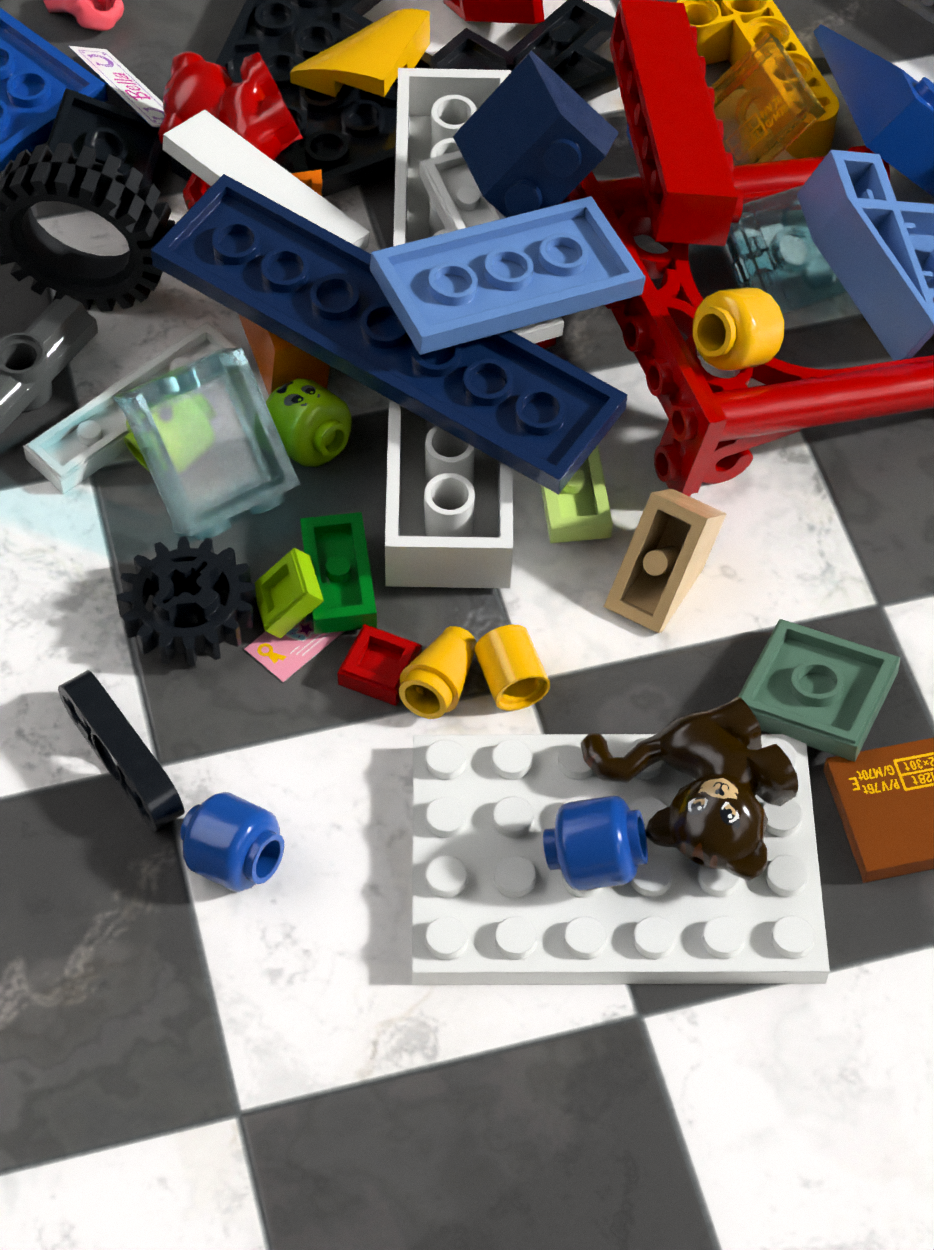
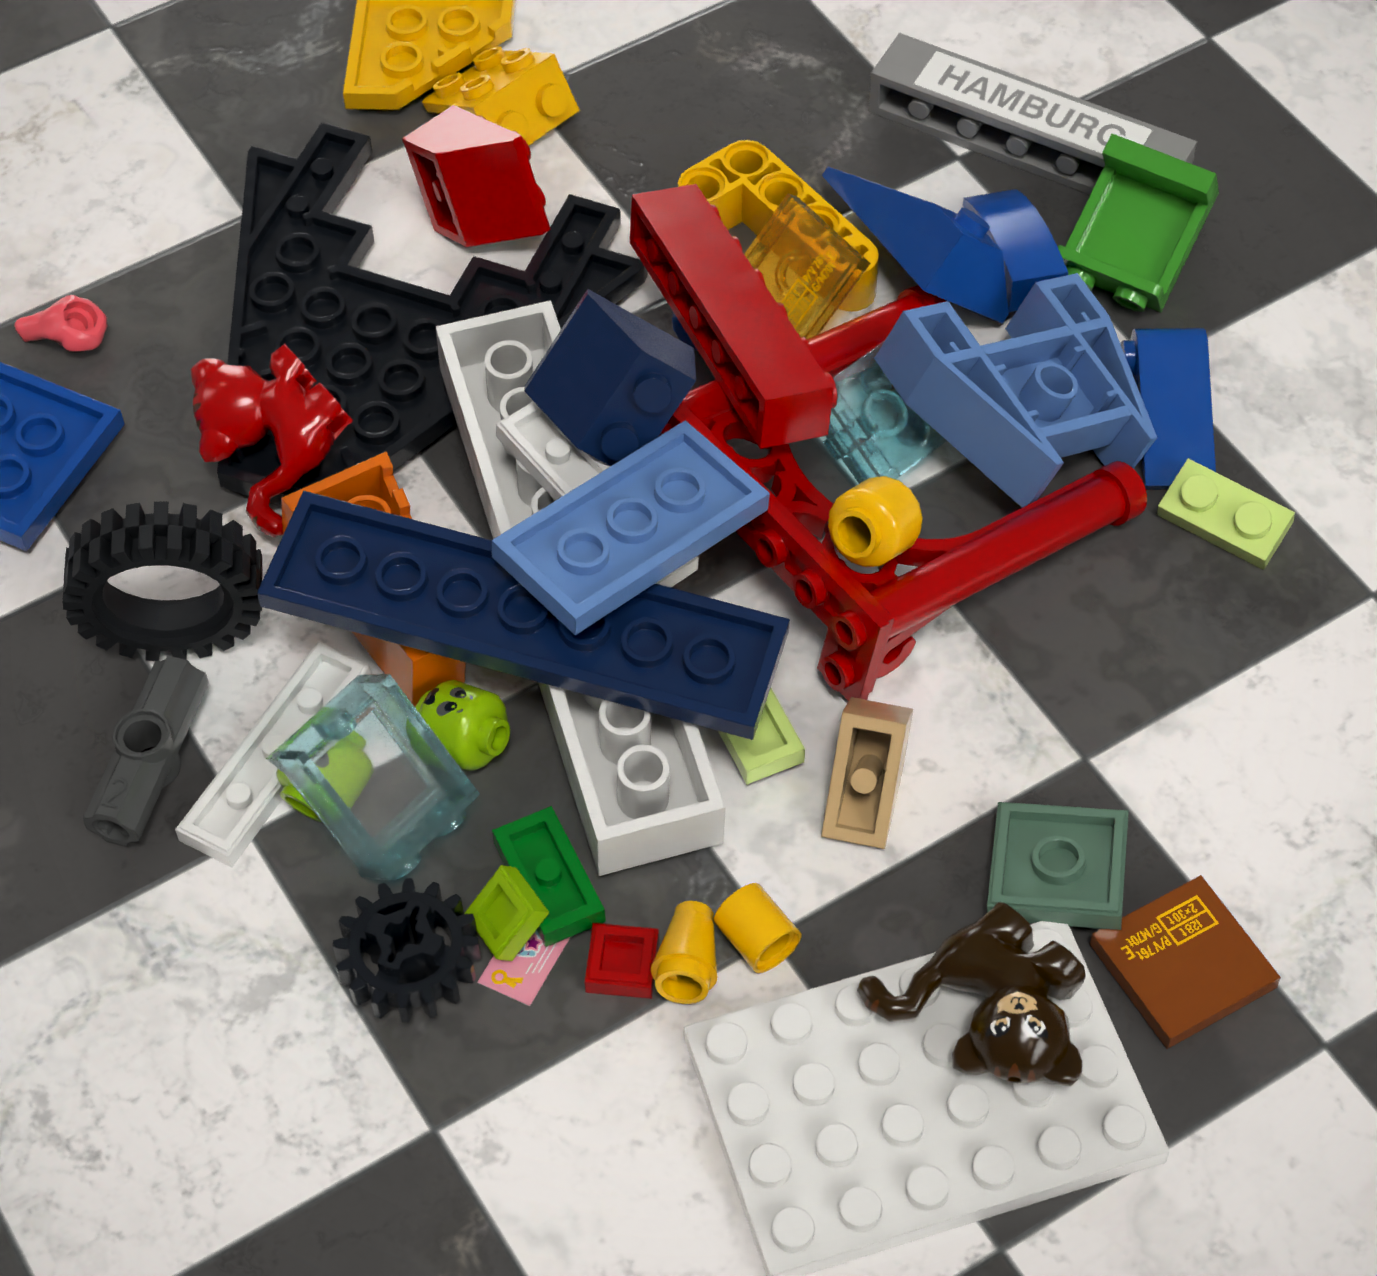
camera: 15 degrees left, 0 degrees up
black tile [47,88,164,188] -> none
black beam [58,670,185,831] -> none
white sticker [68,46,165,128] -> none
white tile [163,110,370,250] -> none
blue head [180,792,285,892] -> none
yellow slope [290,8,430,97] -> none
blue head [543,796,648,890] -> none

